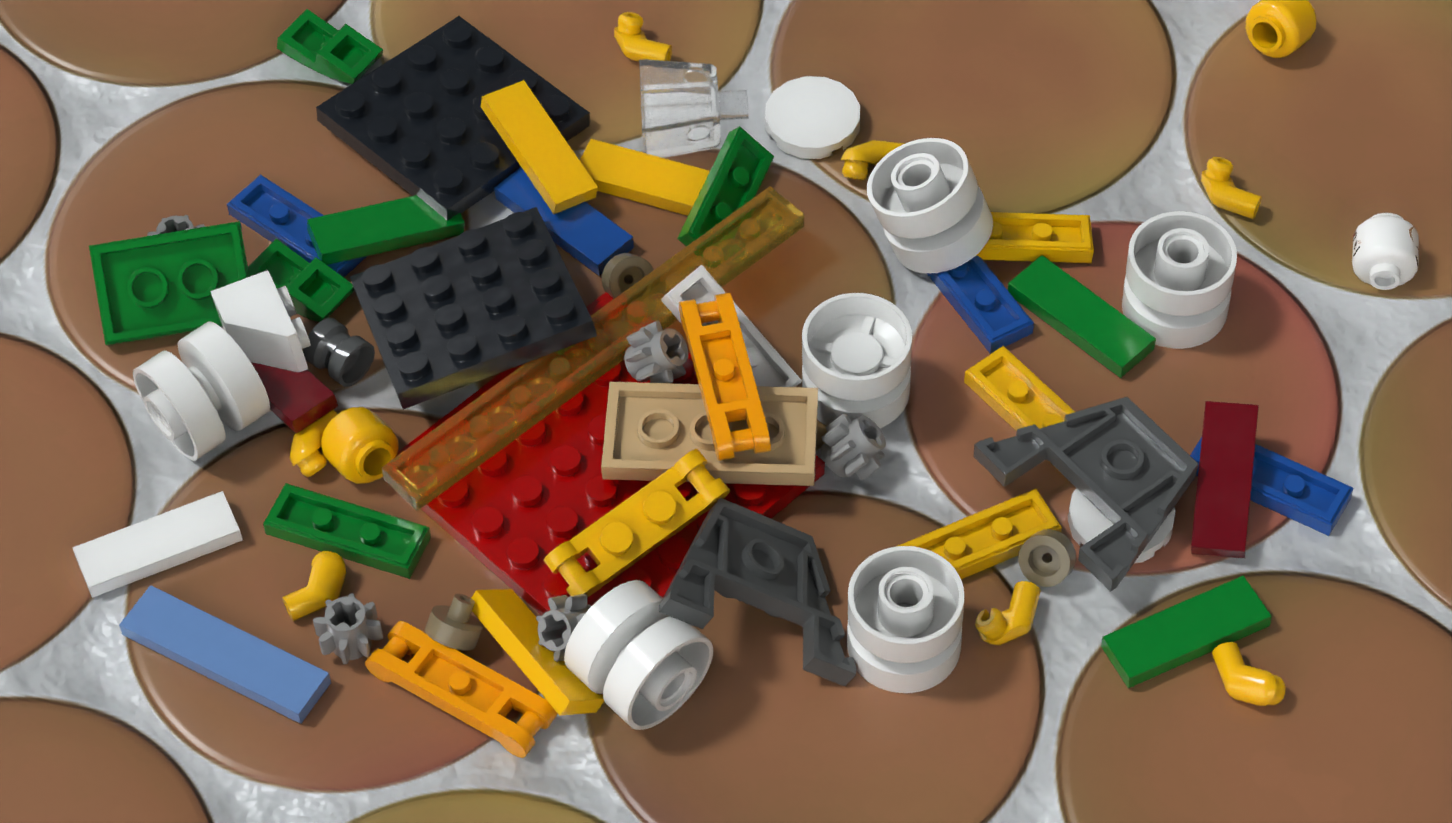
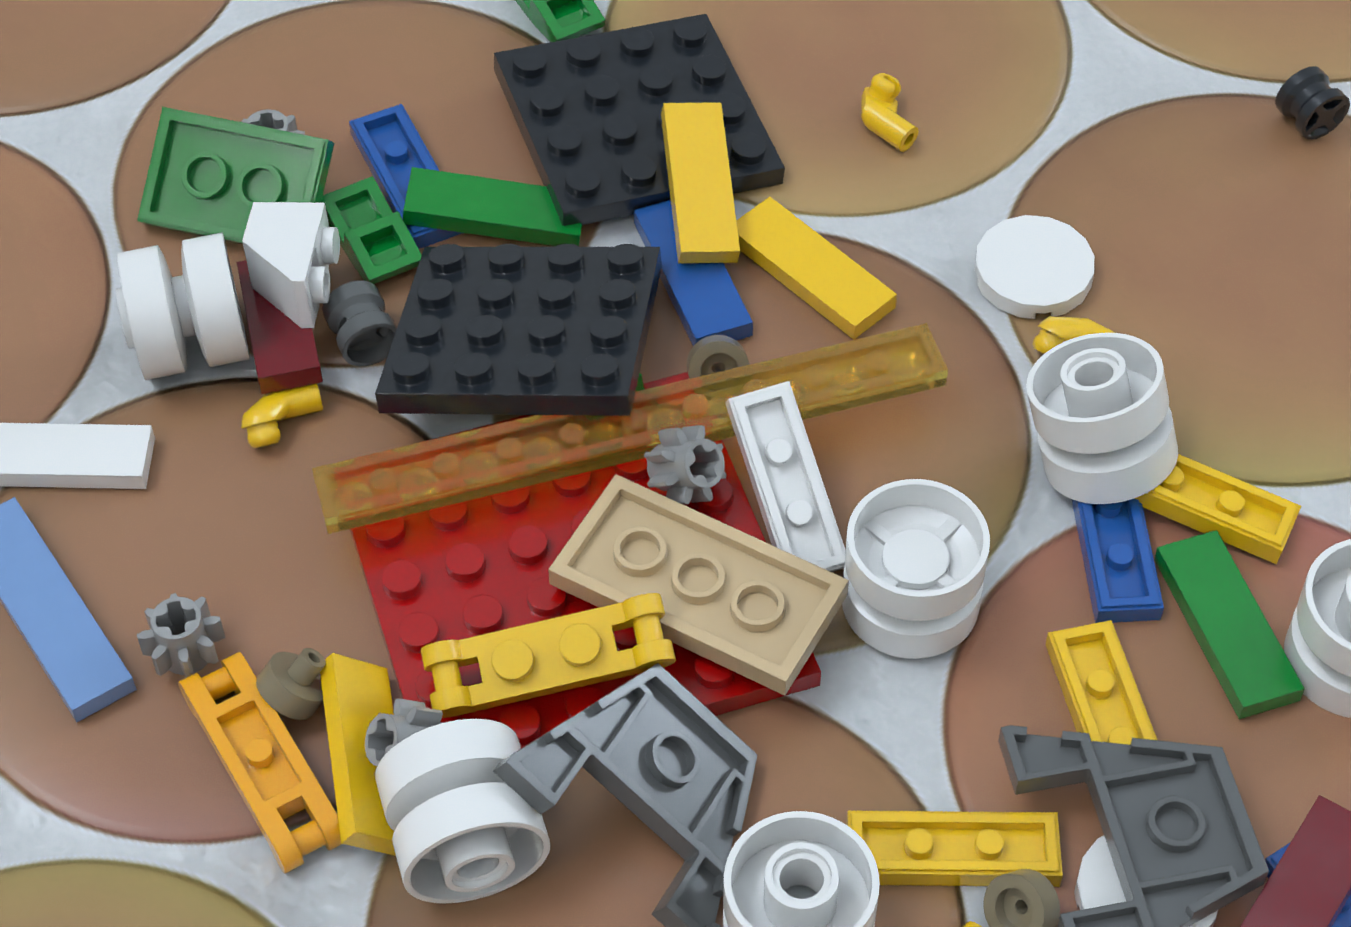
camera: 25 degrees right, 0 degrees up
green tile [263,483,431,579] -> none
yellow arm [282,551,346,621] -> none
yellow head [321,407,399,484] -> none
clear torso [639,59,749,158] -> none
green tile [677,126,775,269] -> none
light orange plate [679,293,771,461] -> none
light grey gear [821,413,886,480] -> none

